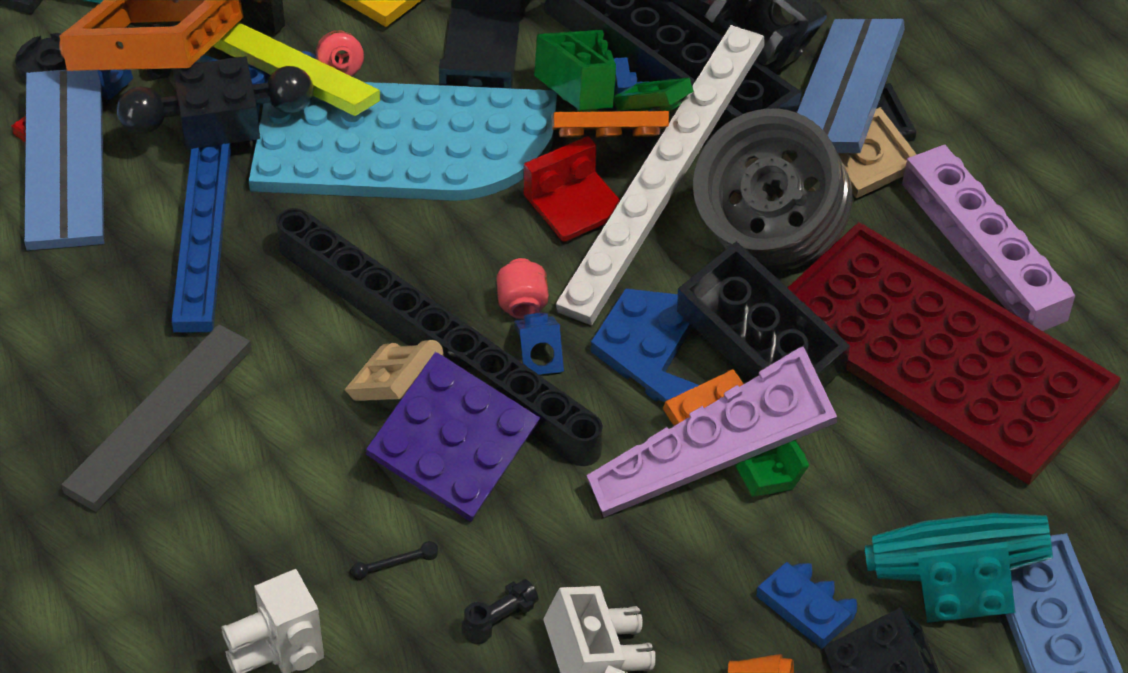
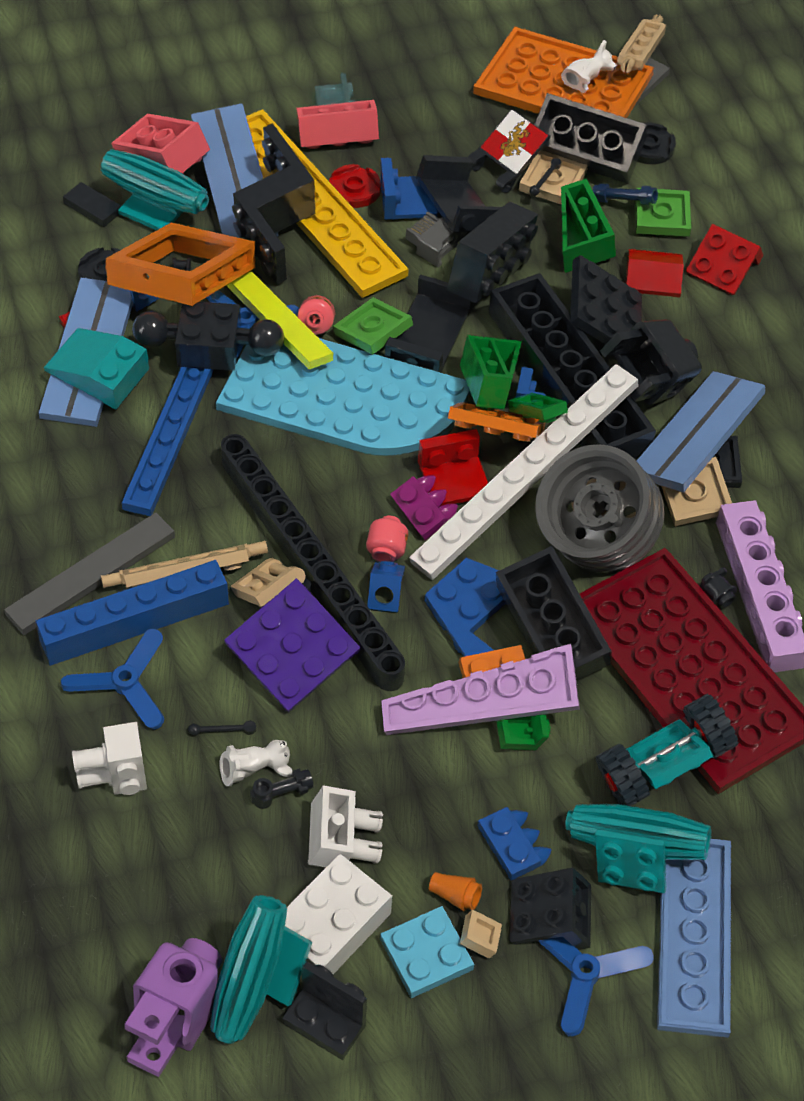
camera: 15 degrees right, 5 degrees up
none -> blue brick [35,560,229,666]
none -> teal slope [44,328,149,409]
none -> blue piece [61,629,164,729]
none -> tan plate [101,541,268,588]
none -> white animal [219,740,293,787]
none -> bright green plate [333,297,413,355]
none -> magenta plate [390,475,458,540]
none -> plate [596,694,738,806]
none -> black brick [700,567,737,609]

